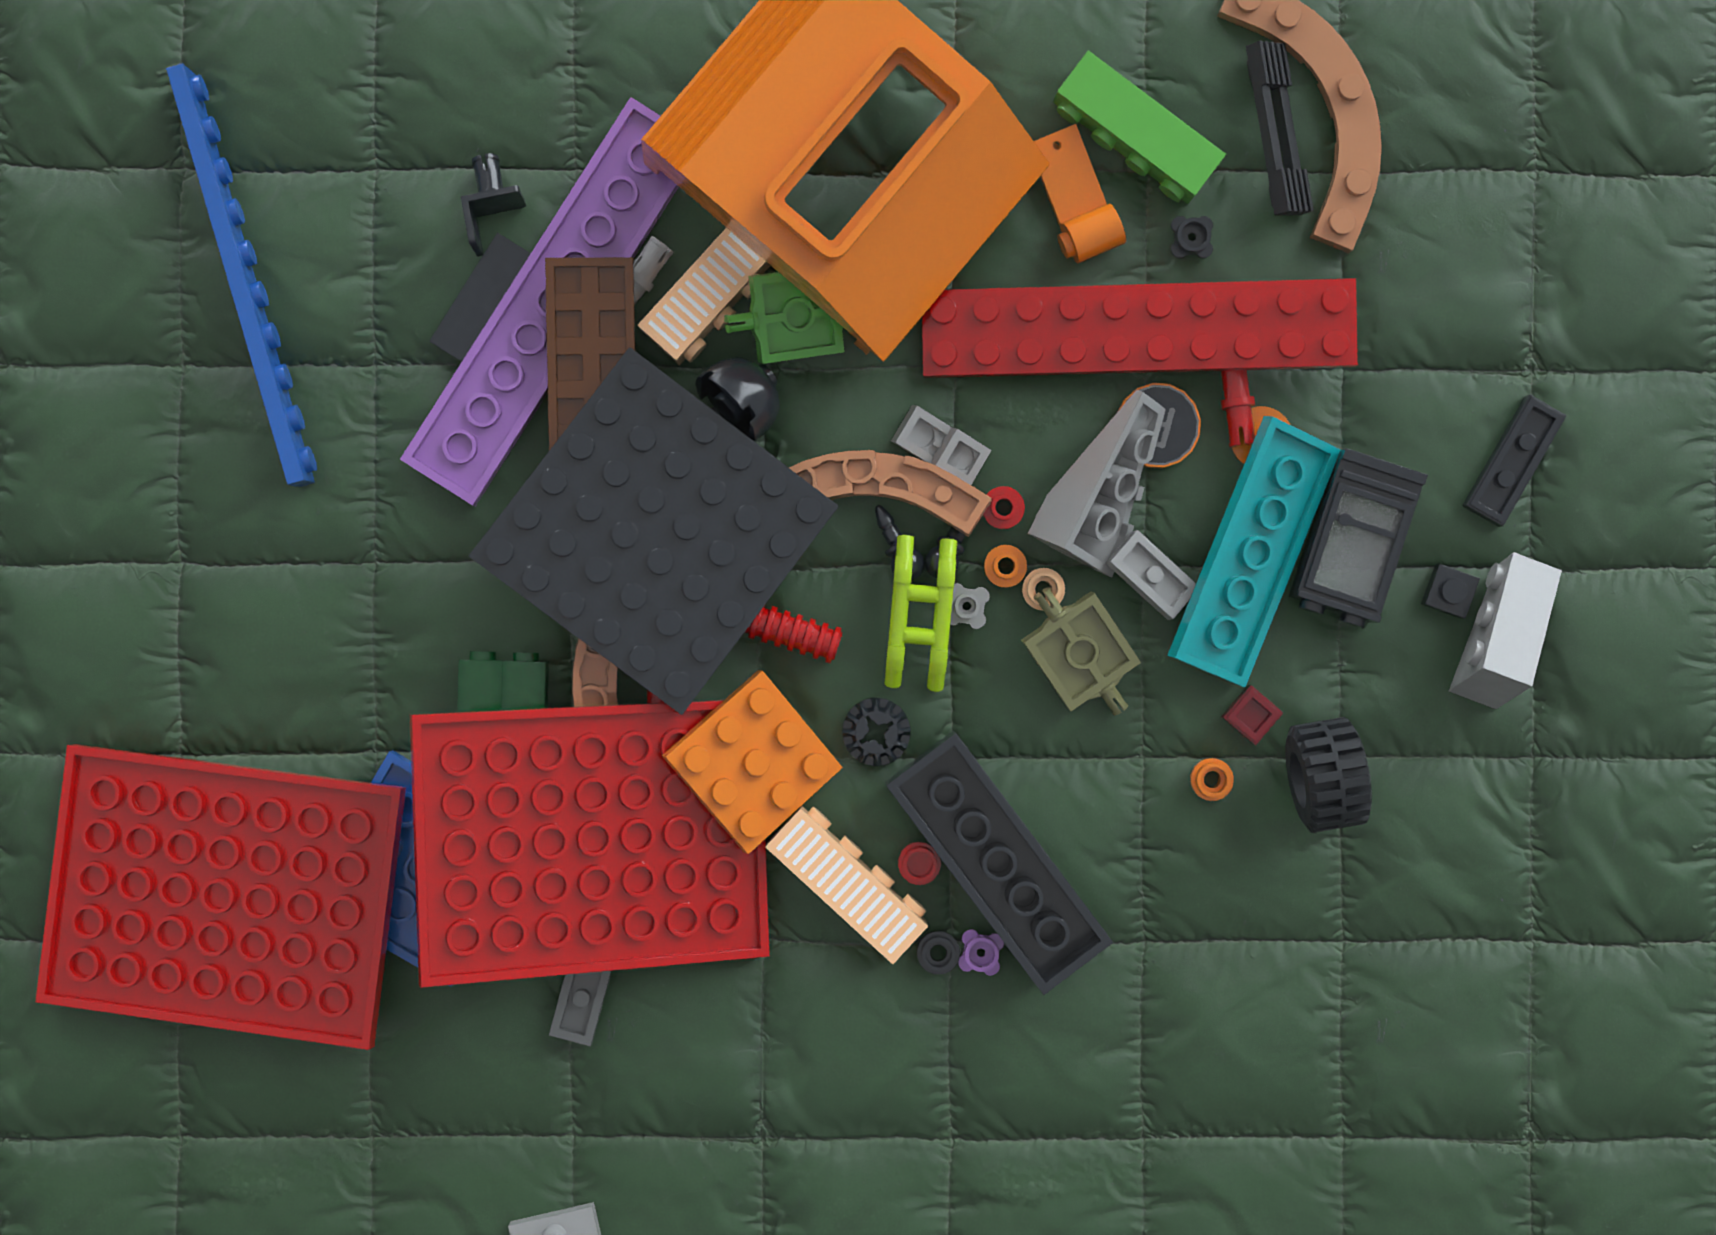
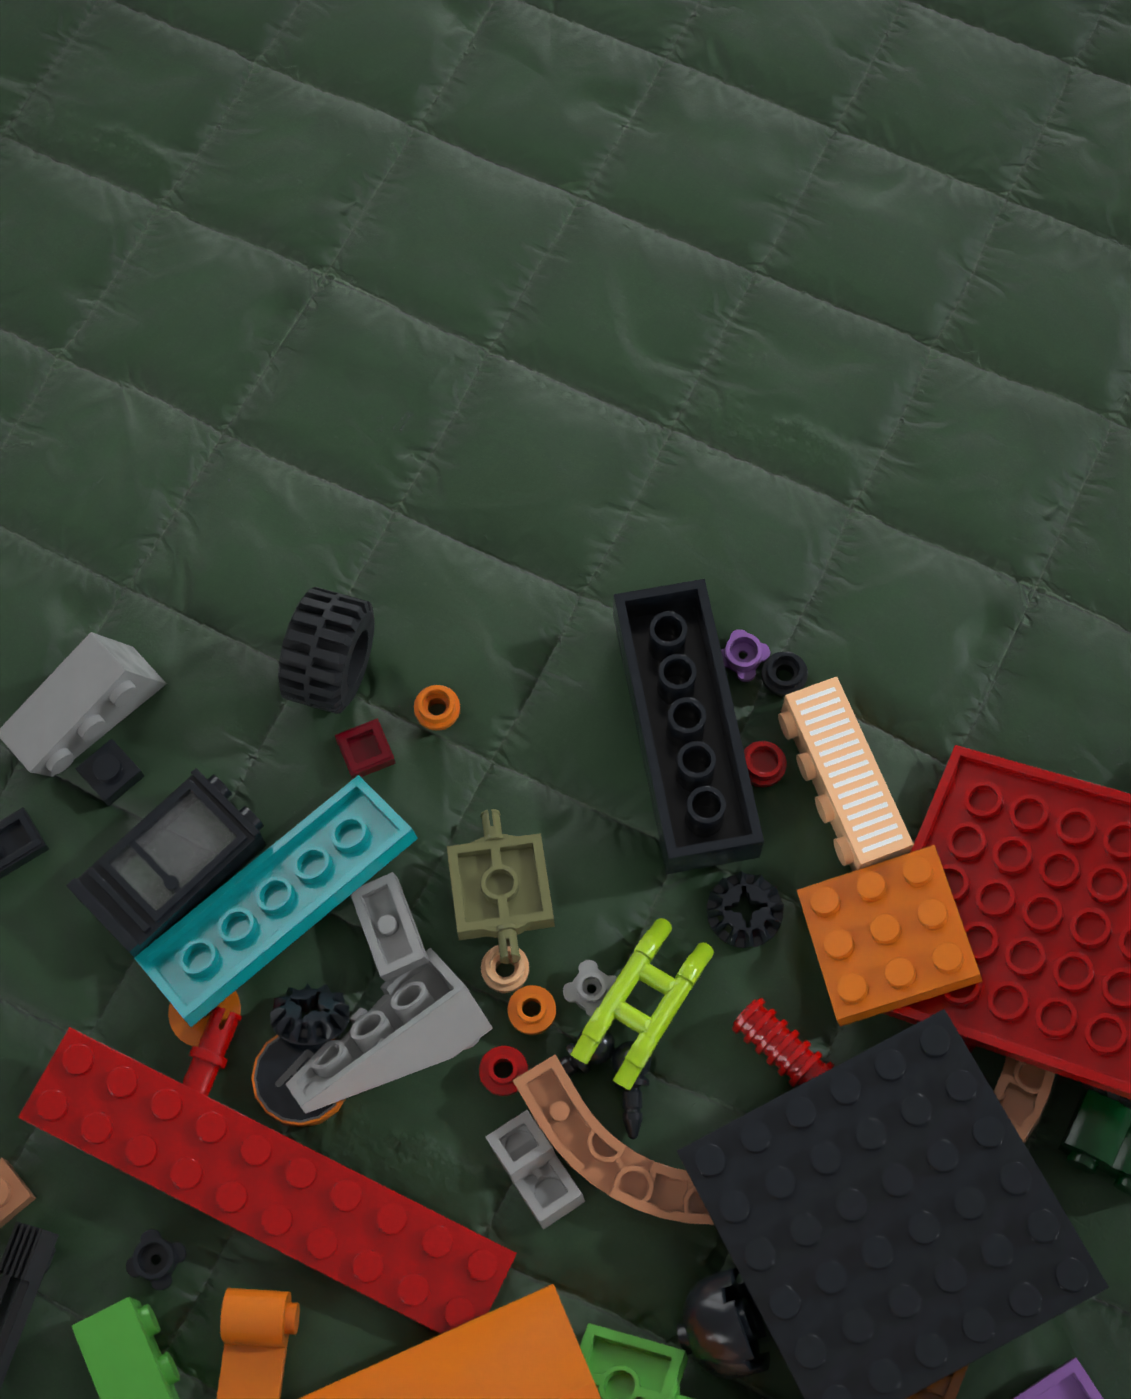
camera: 155 degrees left, 20 degrees down
none -> black gear [270,982,349,1045]

